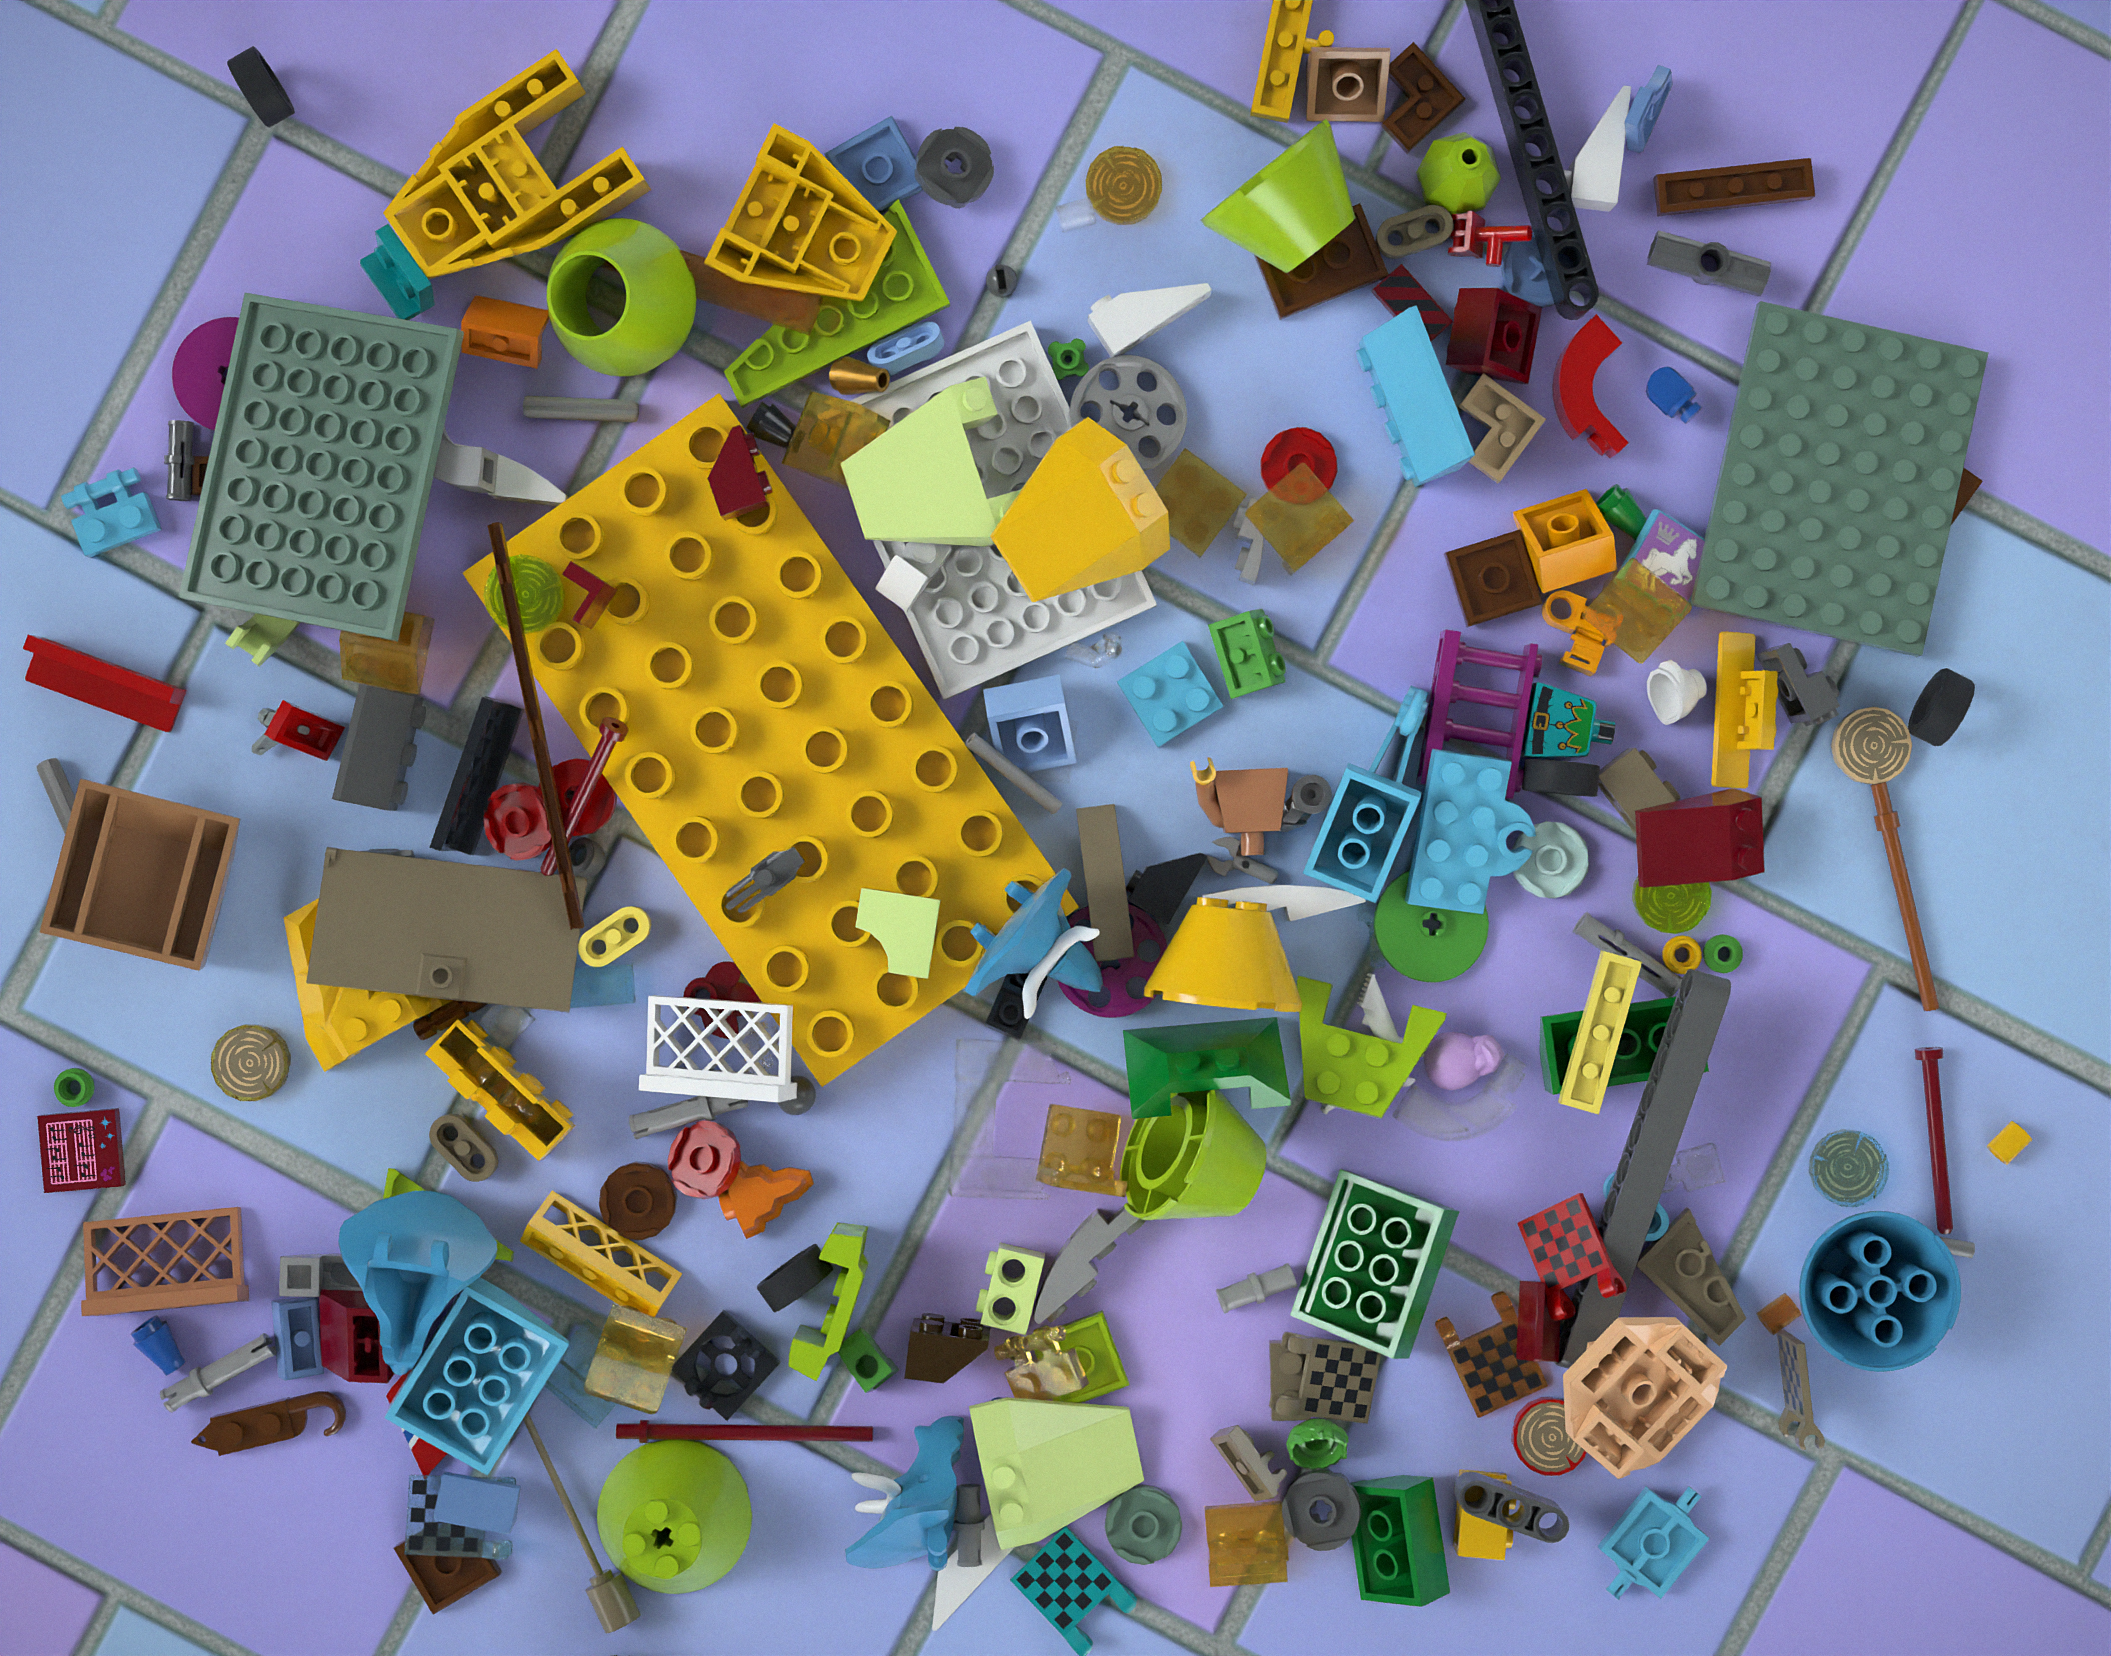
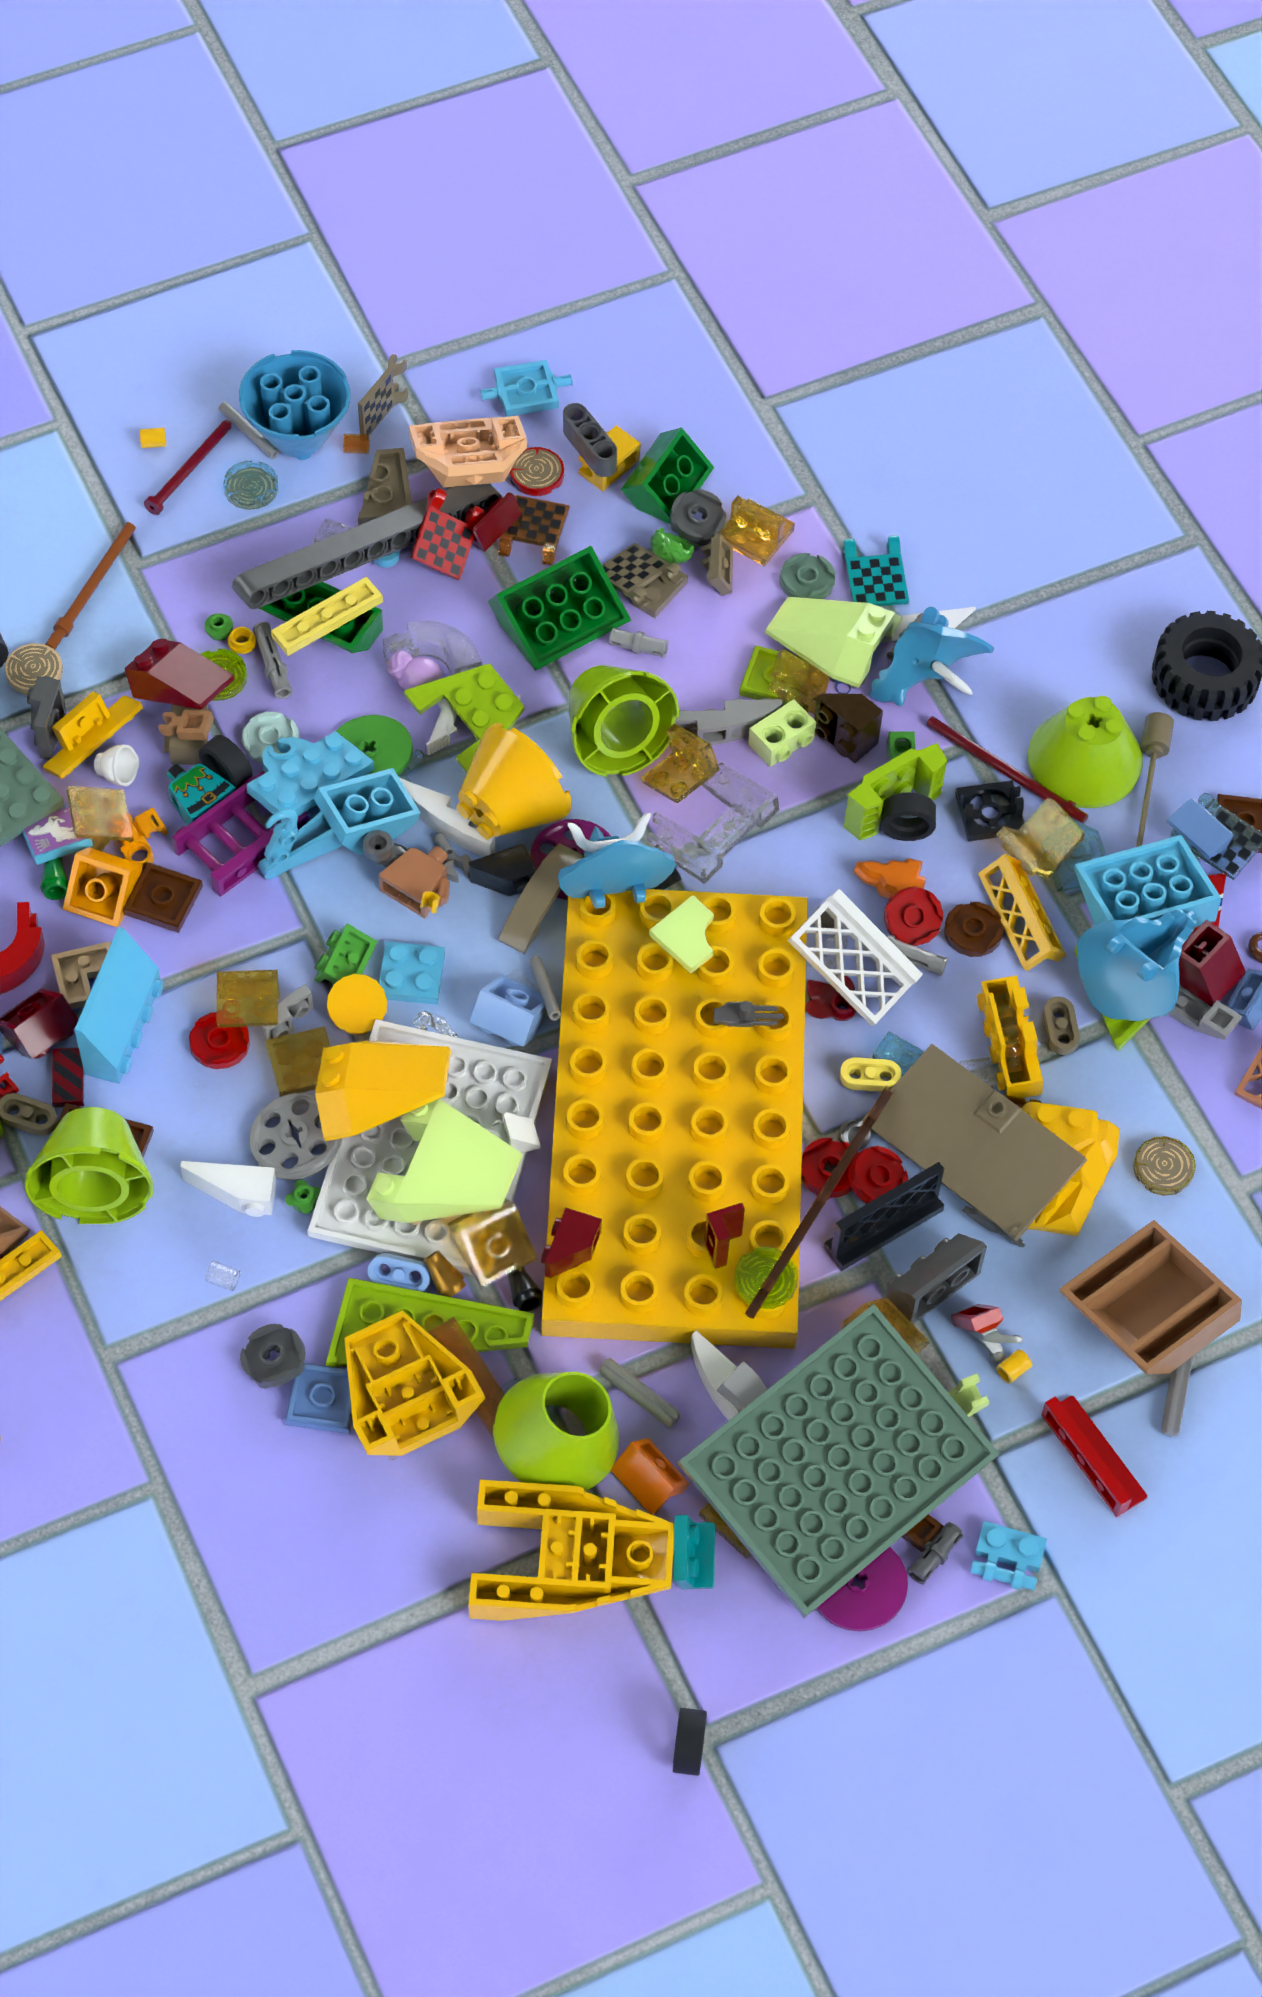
camera: 150 degrees left, 30 degrees down
dark red bar [540,717,629,876] -> none
dark grey hinge [986,264,1017,298] -> none
clear yellow tile [1085,146,1162,225] -> none
green slope [1123,1017,1291,1119] -> none
none -> medium nougat plate [158,710,214,741]
none -> yellow tile [327,974,387,1035]
none -> yellow hinge [996,1349,1032,1384]

